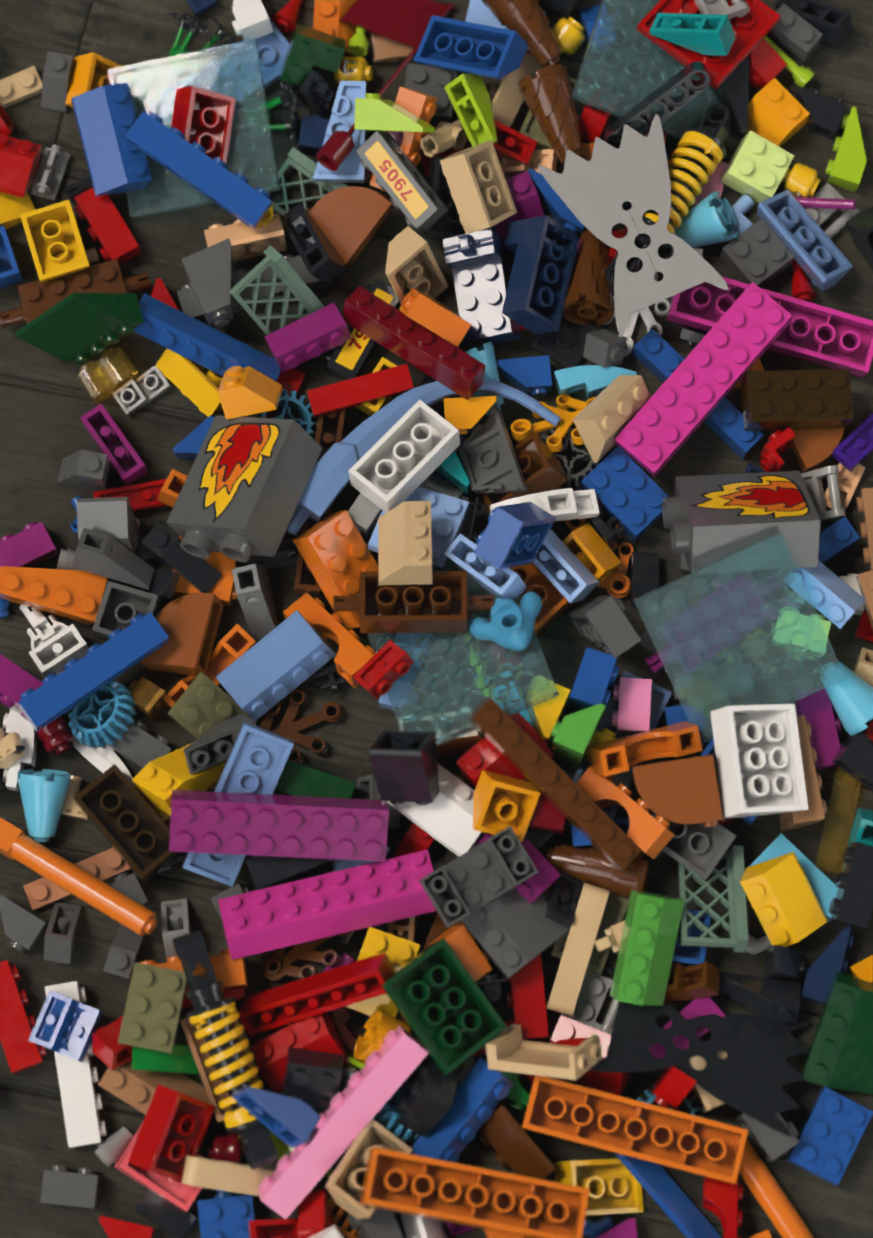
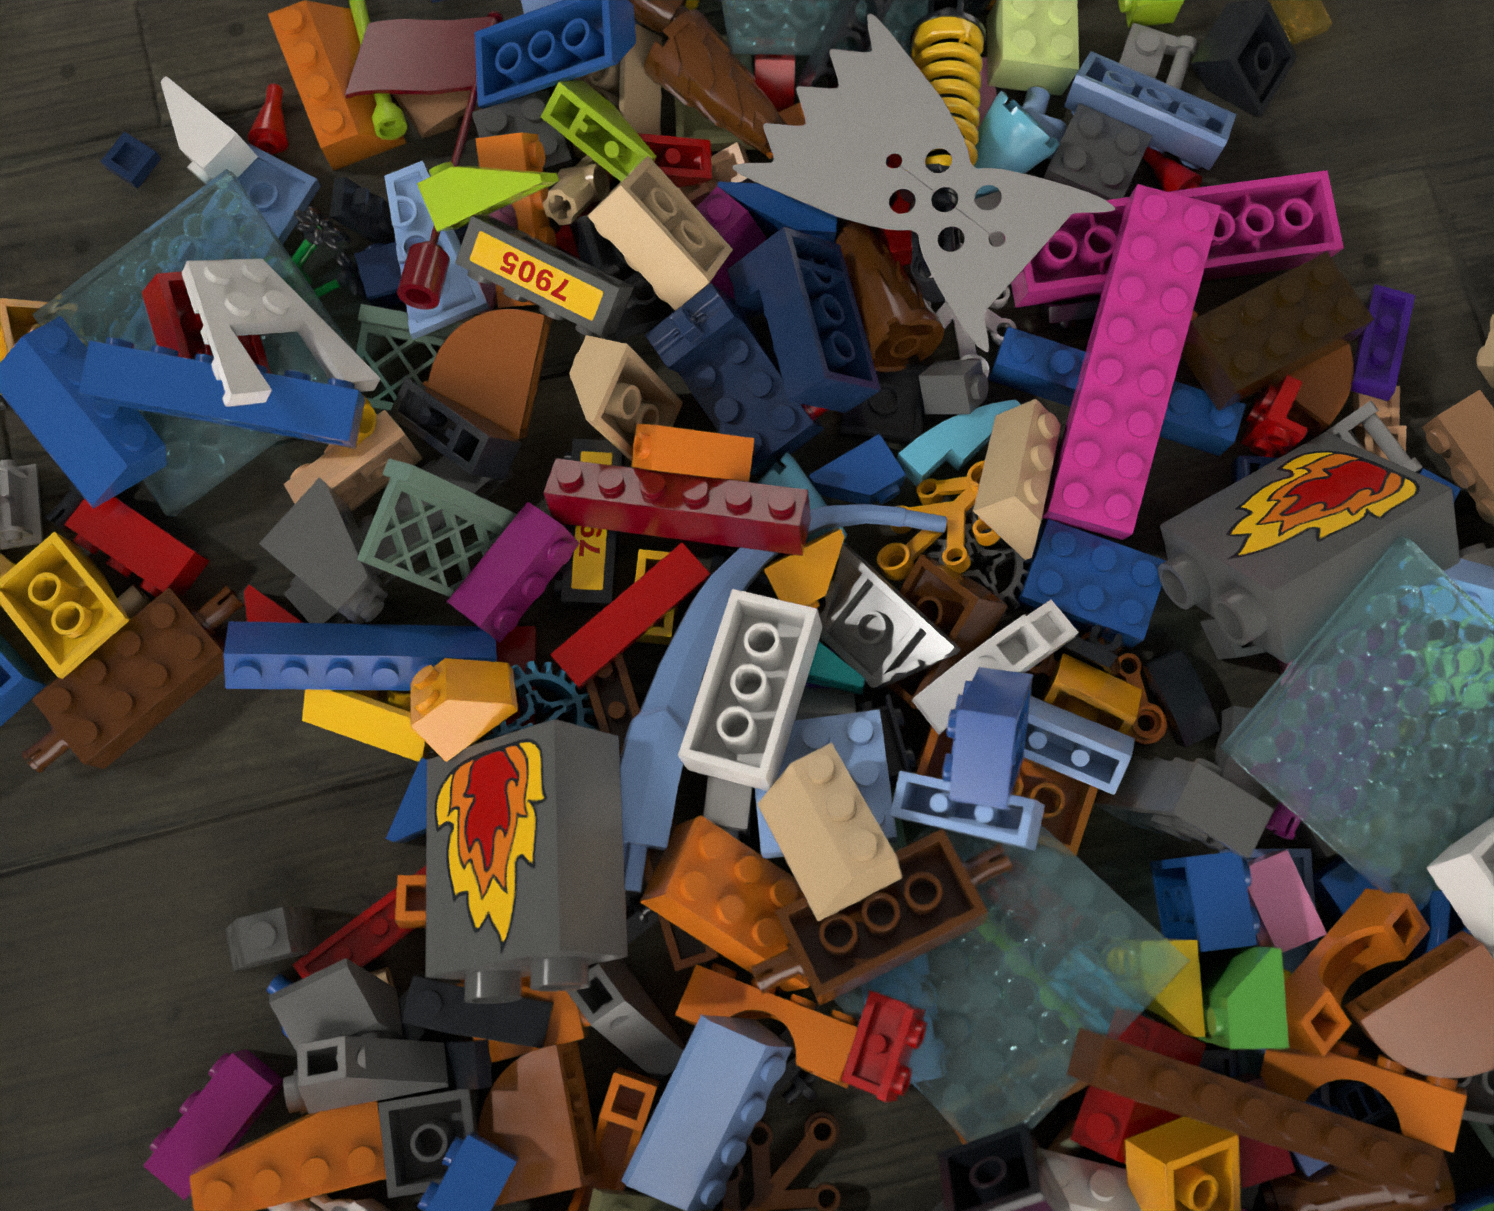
camera: 25 degrees left, 0 degrees up
dark green slope [15,293,144,364] -> none
clear yellow brick [77,347,139,404] -> none
magenta brick [80,403,148,486] -> none
light grey slope [112,365,173,415] -> none
black plant [167,13,235,72] -> none
dark green brick [280,23,345,87] -> none
yellow head [334,56,373,85] -> none
dark azure head [470,592,542,651] -> none
yellow head [781,163,821,198] -> none
magenta bar [795,197,856,210] -> none
none -> white wing [182,259,380,407]

